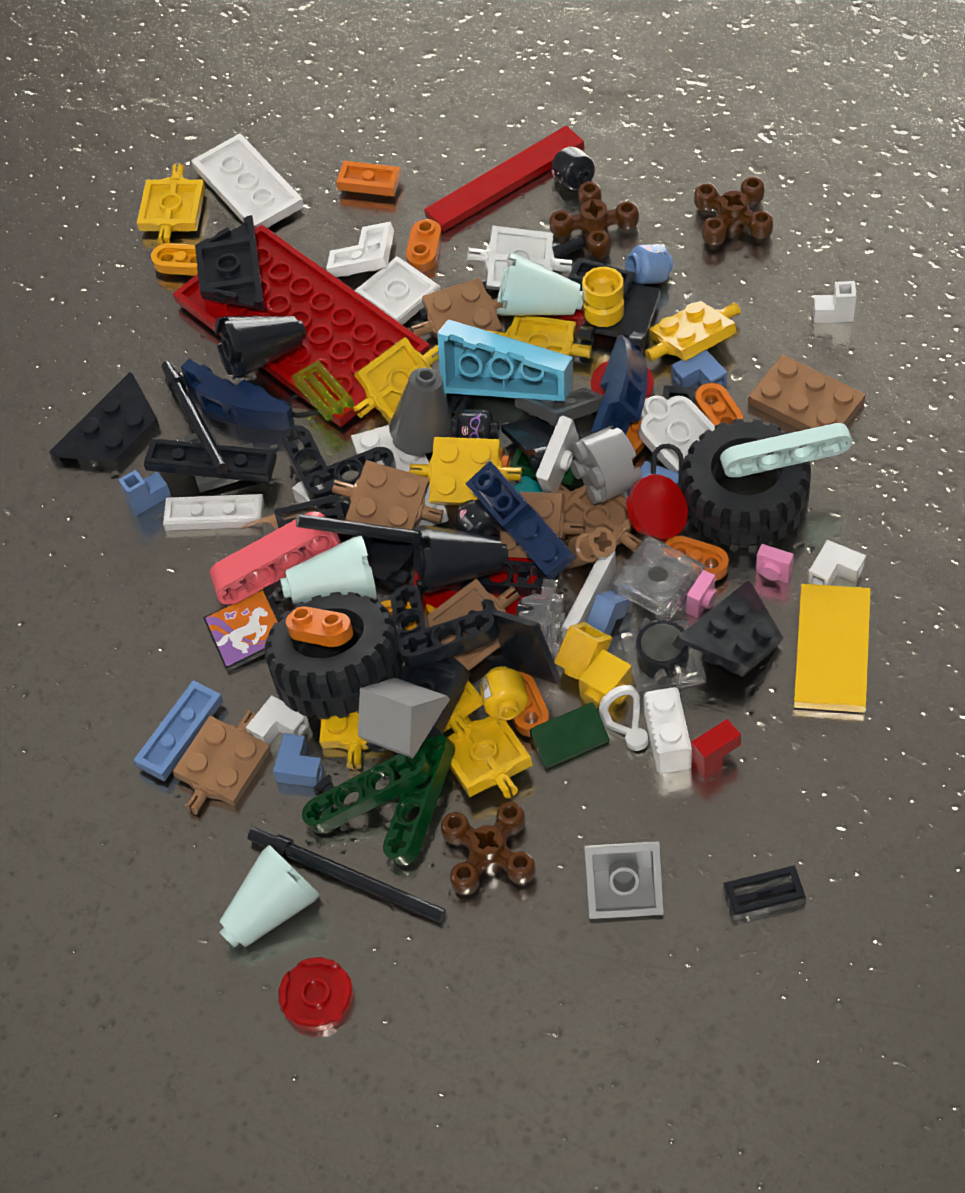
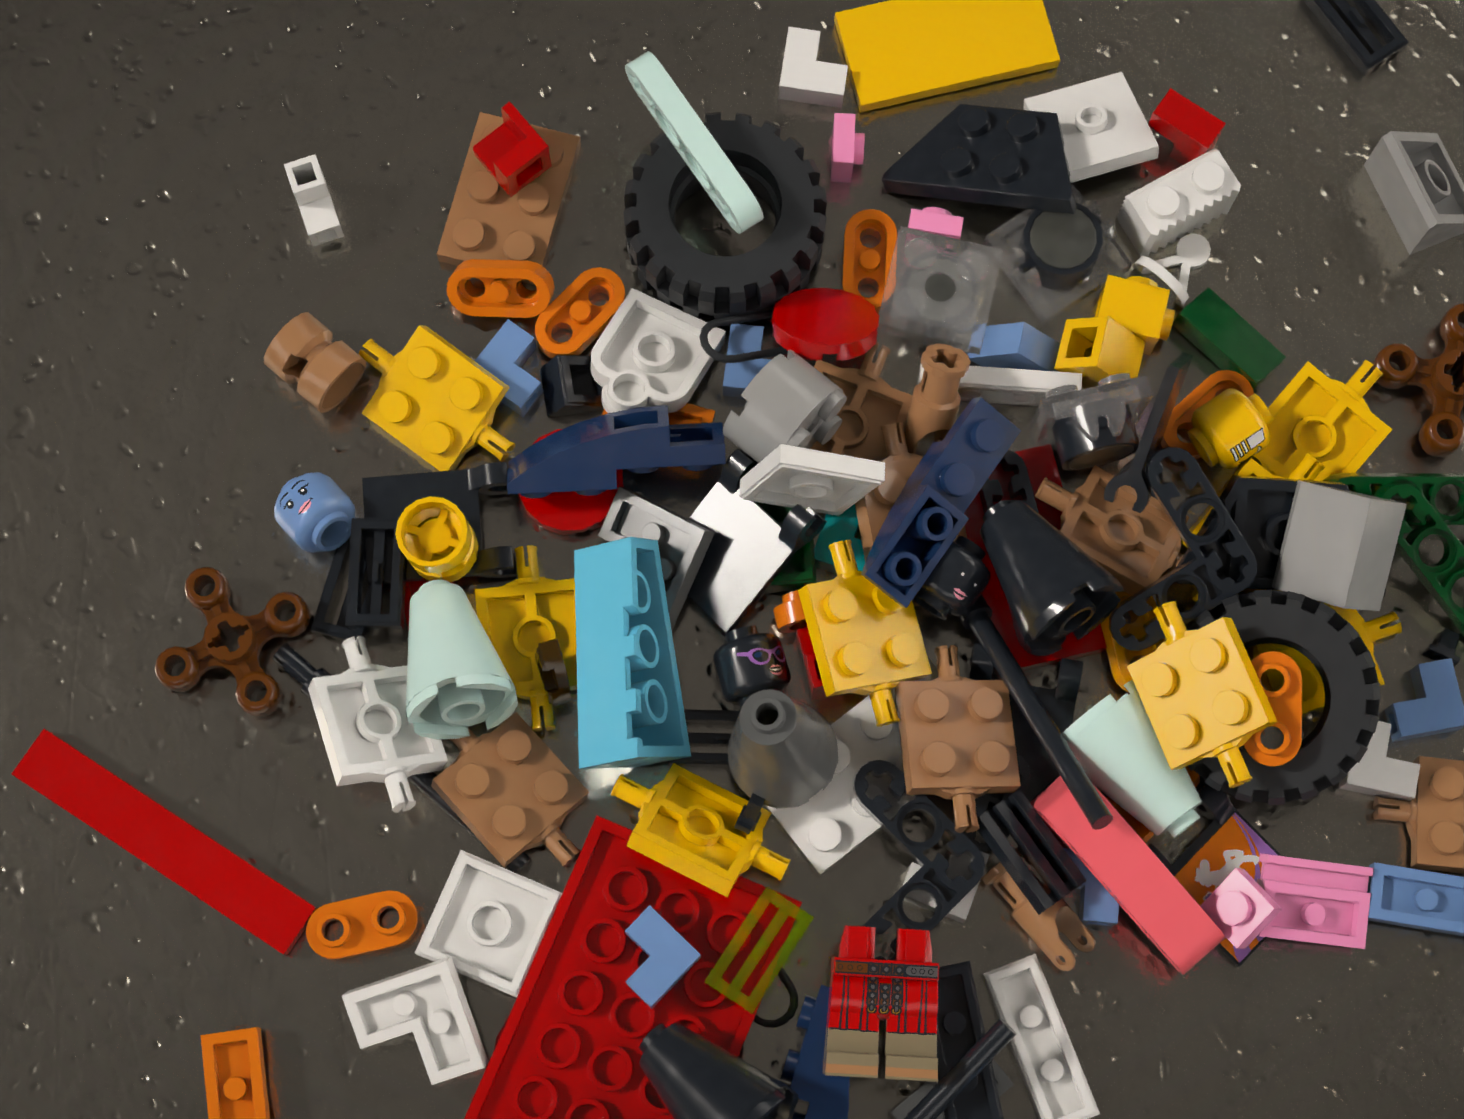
camera: 120 degrees left, 20 degrees up
black head [551,147,595,191] -> none
reddish brown gear [694,176,774,246] -> none
none -> medium nougat wheel [264,312,367,413]
none -> orange plate [447,259,555,318]
none -> red panel [473,101,552,197]
none -> dark brown tile [535,638,571,707]
none -> medium blue piece [625,905,701,1009]
none -> black piece [734,793,765,834]
none -> hips [822,925,939,1082]
none -> white plate [1024,72,1159,183]
none -> yellow plate [1127,601,1278,788]
none -> bright pink plate [1200,868,1282,949]
none -> bright pink plate [1257,853,1374,949]

